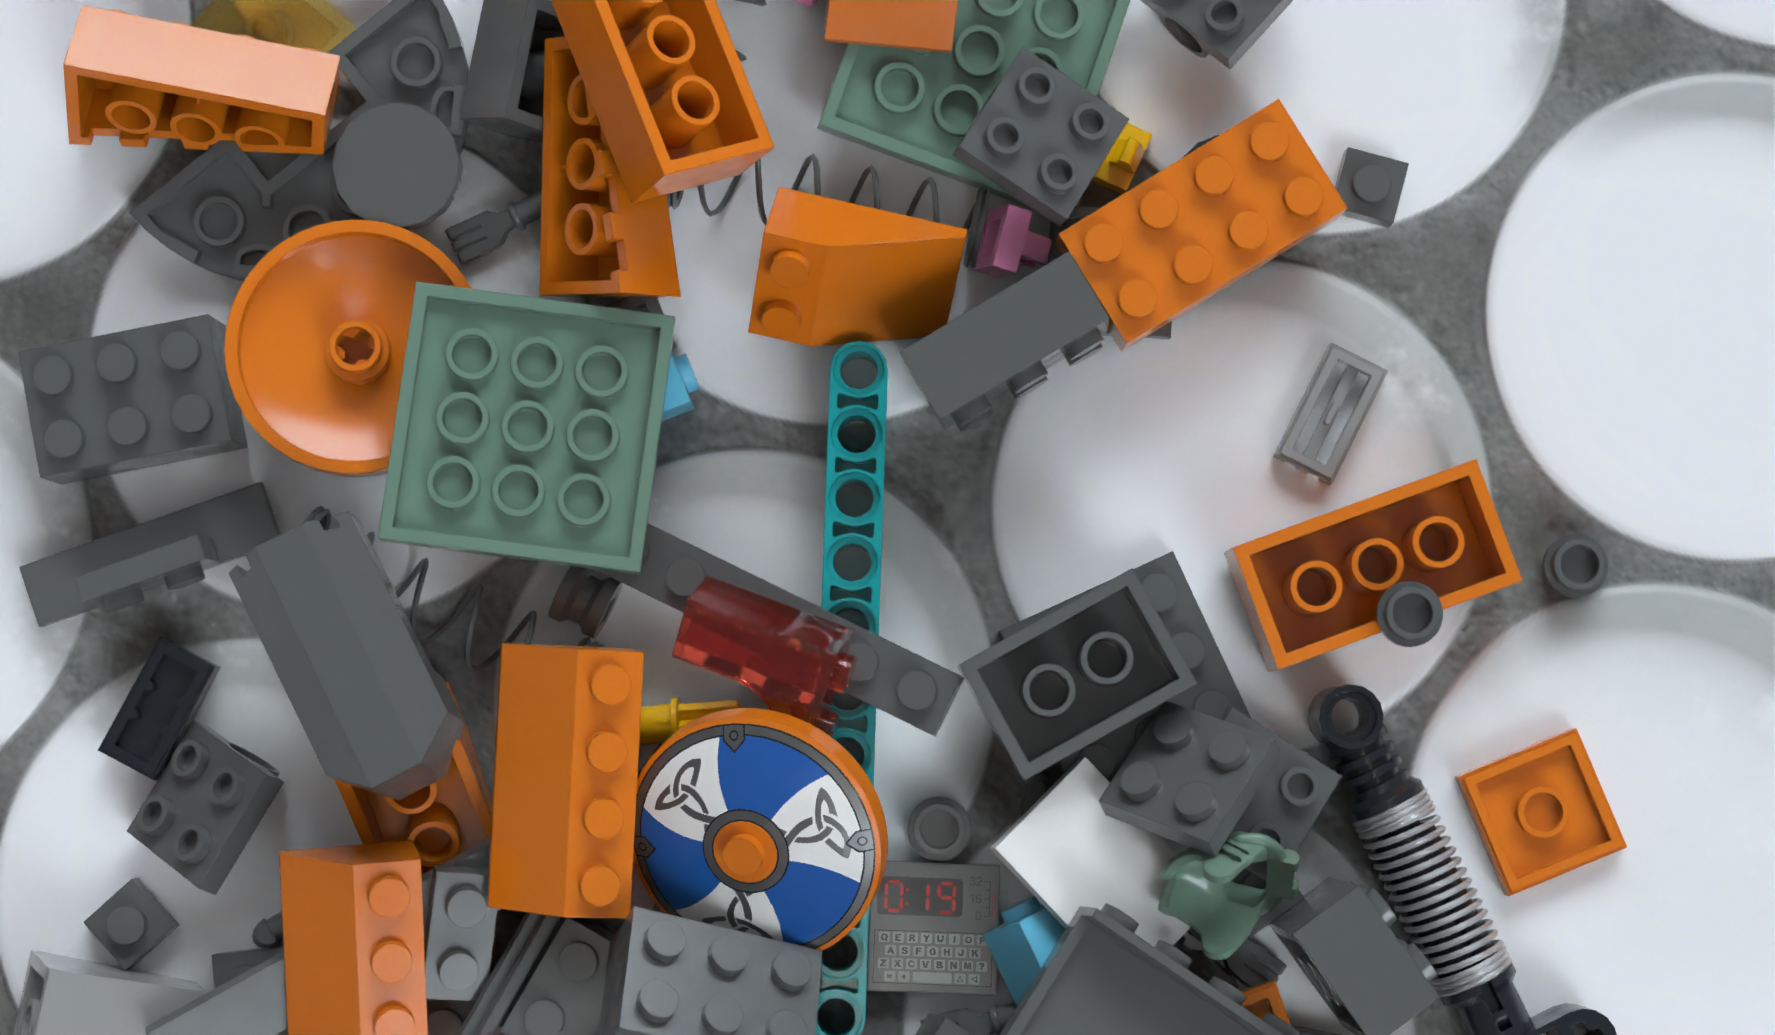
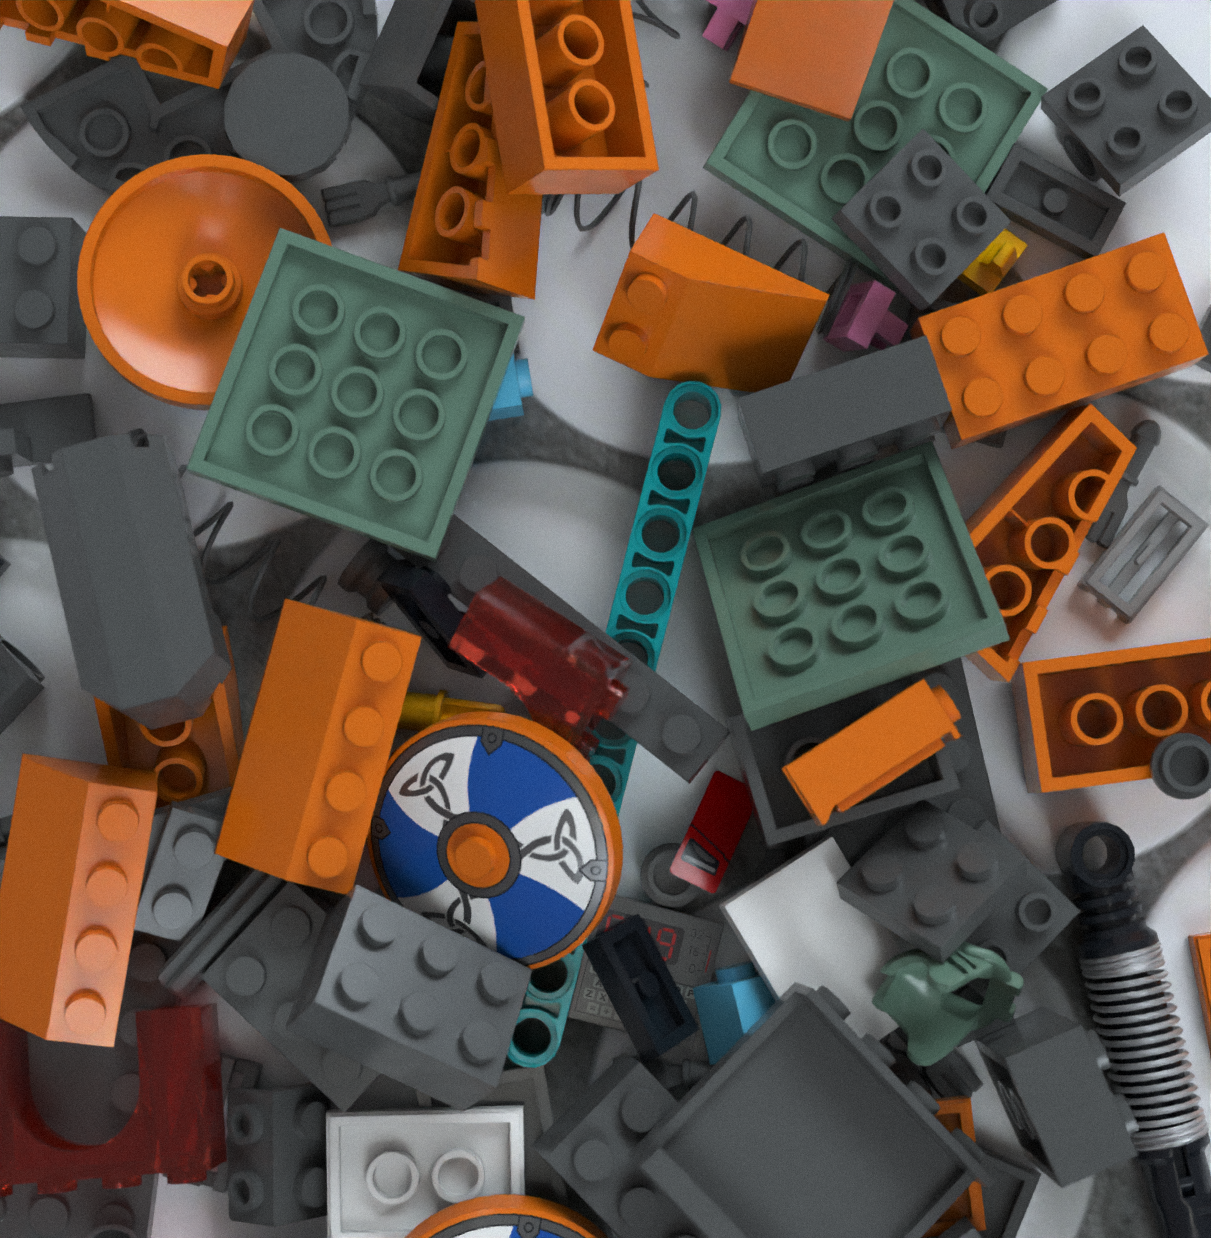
camera: 15 degrees right, 0 degrees up
none -> black plate [376,562,498,679]
none -> black plate [582,914,699,1063]
none -> red sticker [669,771,753,894]
none -> sand green plate [692,441,1010,731]
none -> orange window [781,678,961,826]
none -> orange wedge [965,403,1137,683]
none -> dark grey plate [987,144,1126,260]
none -> dark grey piece [1086,419,1161,549]

